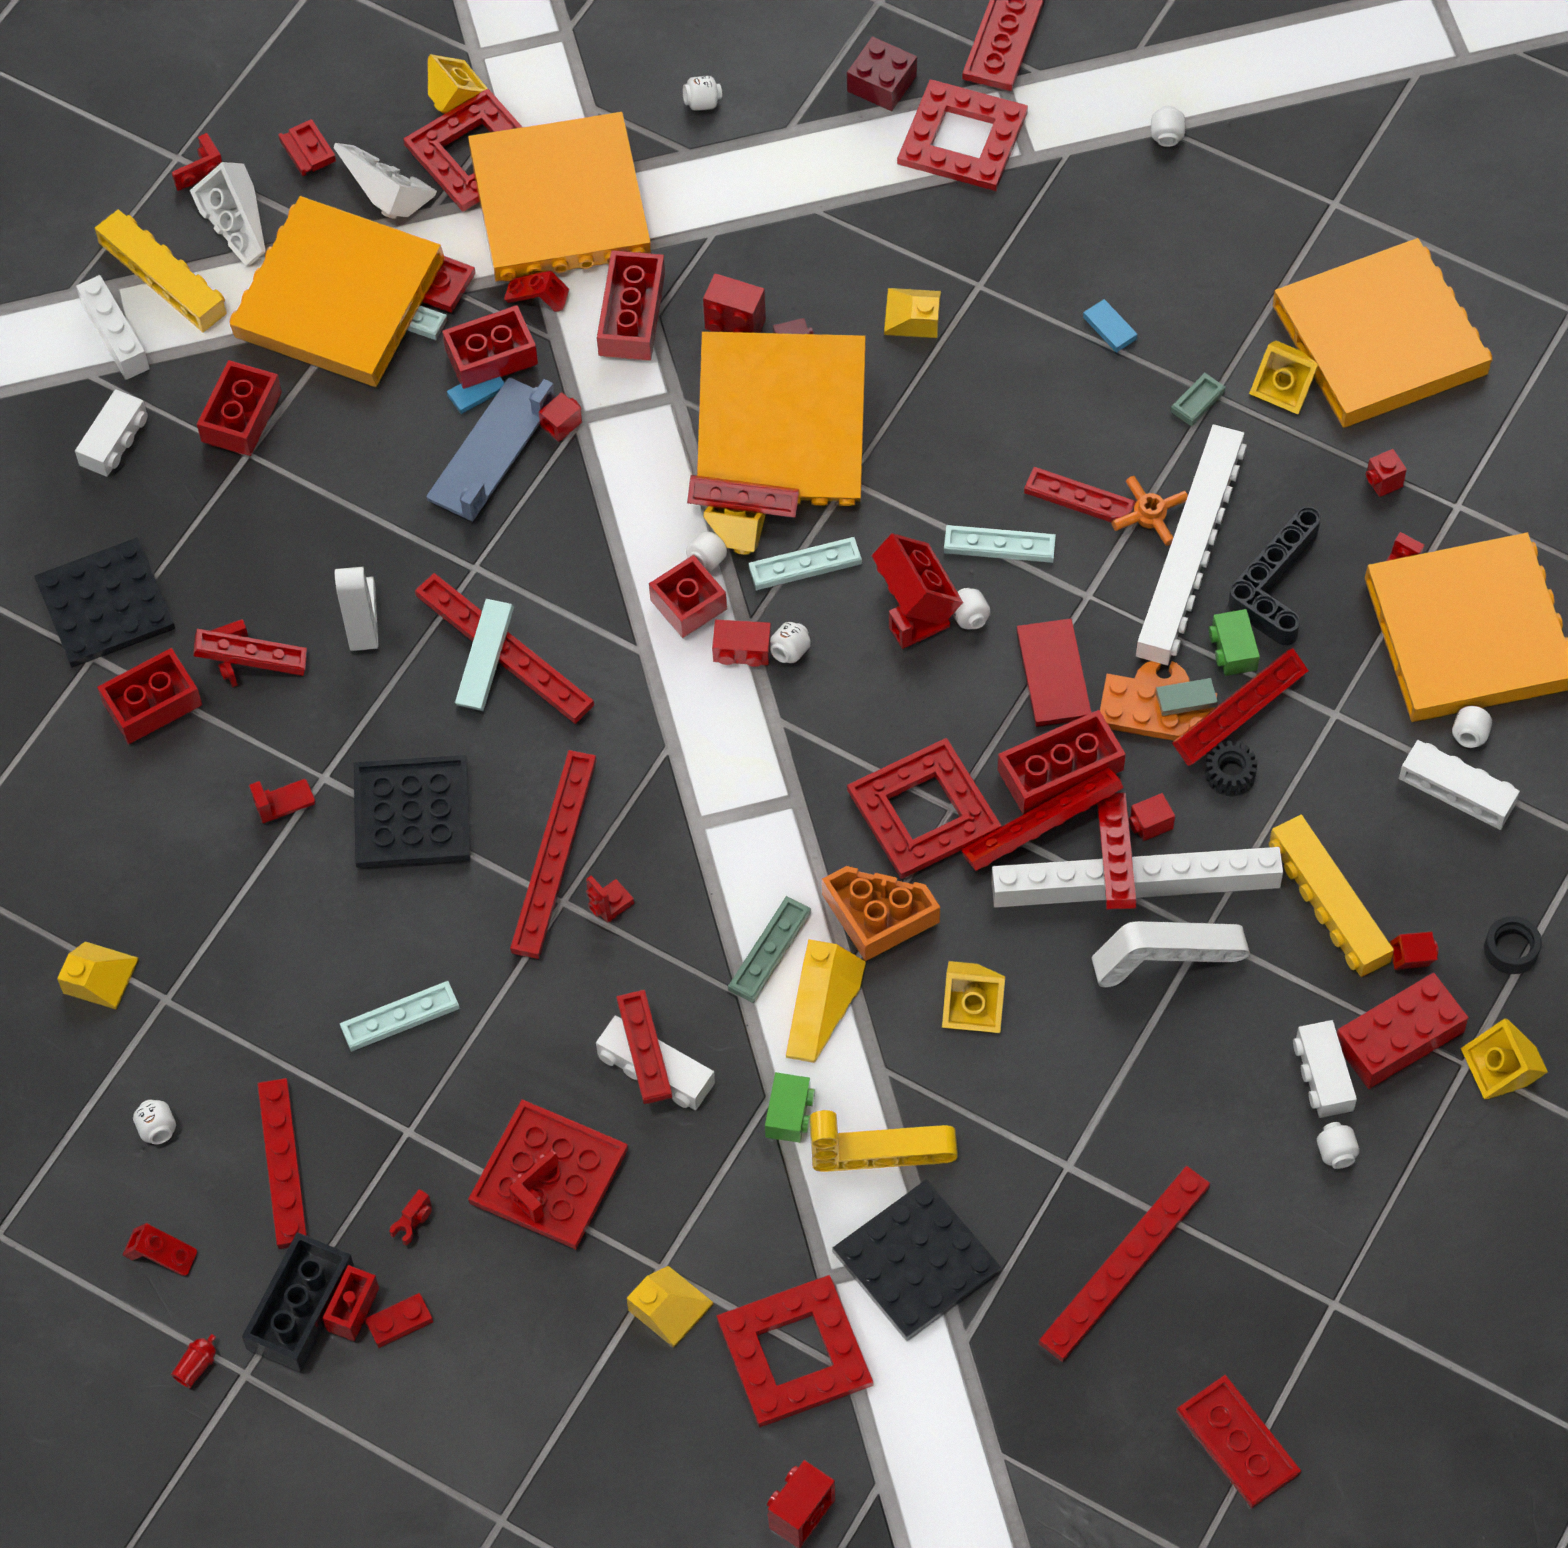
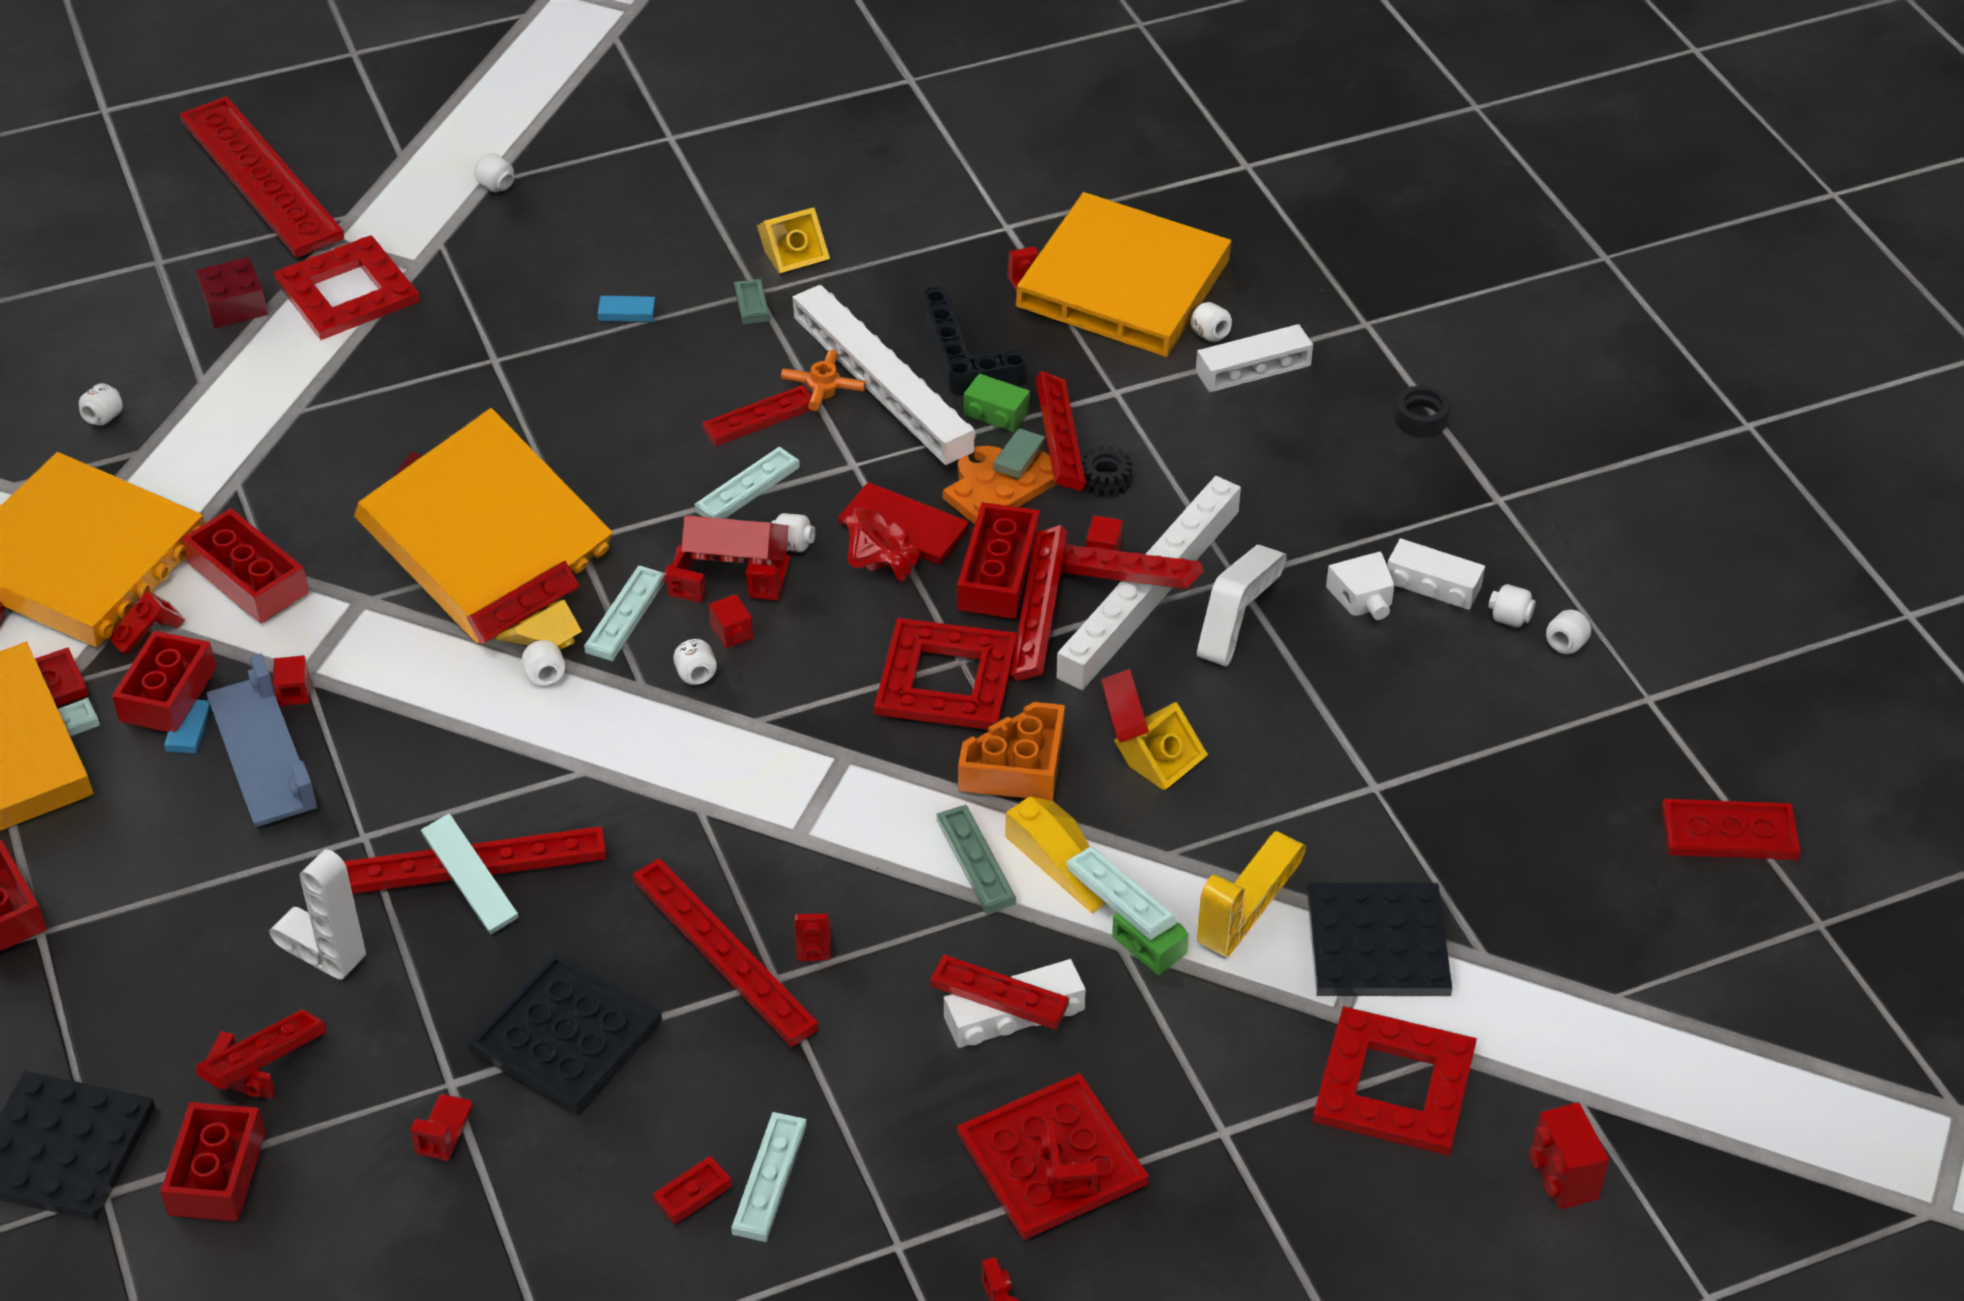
camera: 55 degrees left, 15 degrees down
yellow slope [627,1266,714,1348] -> none
red brick [649,555,727,638] -> none
red brick [703,274,766,333] -> none
red brick [712,619,771,667] -> none
yellow slope [884,288,941,338] -> none
red plate [1039,1166,1210,1362] -> none
yellow brick [1269,814,1394,977] -> none
light orange brick [1272,238,1492,428] -> none
red brick [1337,973,1469,1089] -> none
red brick [1366,449,1407,497] -> none
red brick [1389,932,1438,970] -> none
yellow slope [1461,1018,1548,1100] -> none
none -> red plate [653,1156,732,1225]
none -> red bracket [664,545,706,603]
none -> red brick [709,594,753,648]
none -> red piece [838,508,920,582]
none -> light aqua tile [1066,846,1176,940]
none -> red tile [1101,669,1149,743]
none -> white torso [1326,551,1394,620]
none -> white head [1546,610,1591,654]

